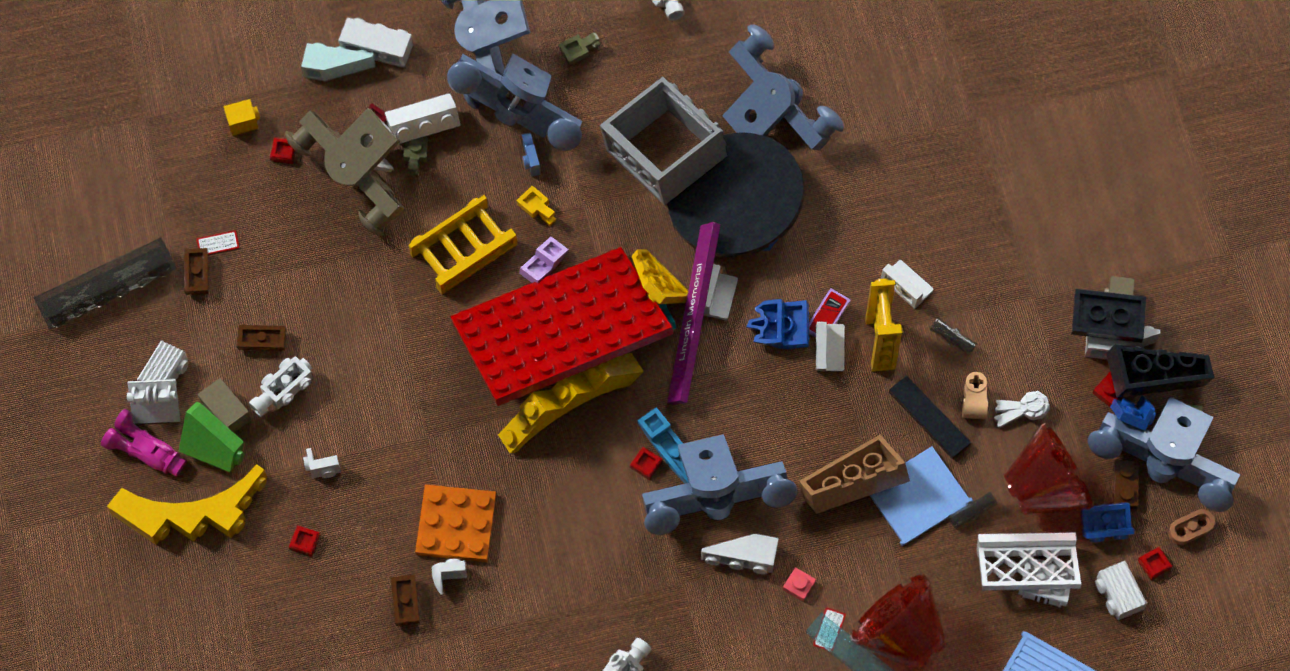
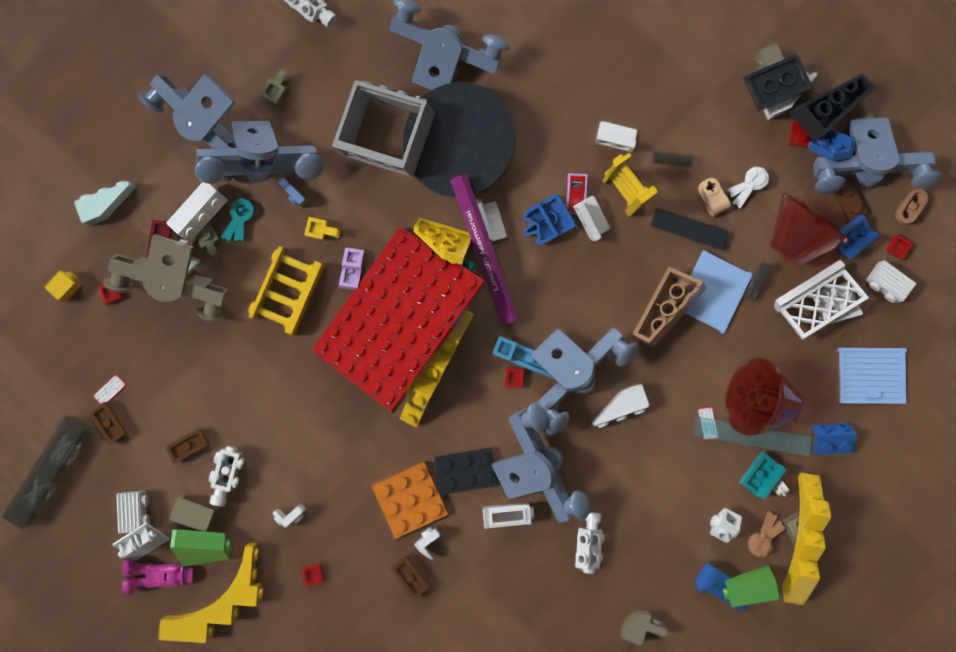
camera: 35 degrees left, 20 degrees up
white brick [339,17,413,68] -> none
coral plate [783,567,816,602] -> none
none -> teal piece [221,198,254,242]
none -> black plate [434,447,498,495]
none -> white window [483,502,534,529]
none -> sand blue piece [492,403,590,523]

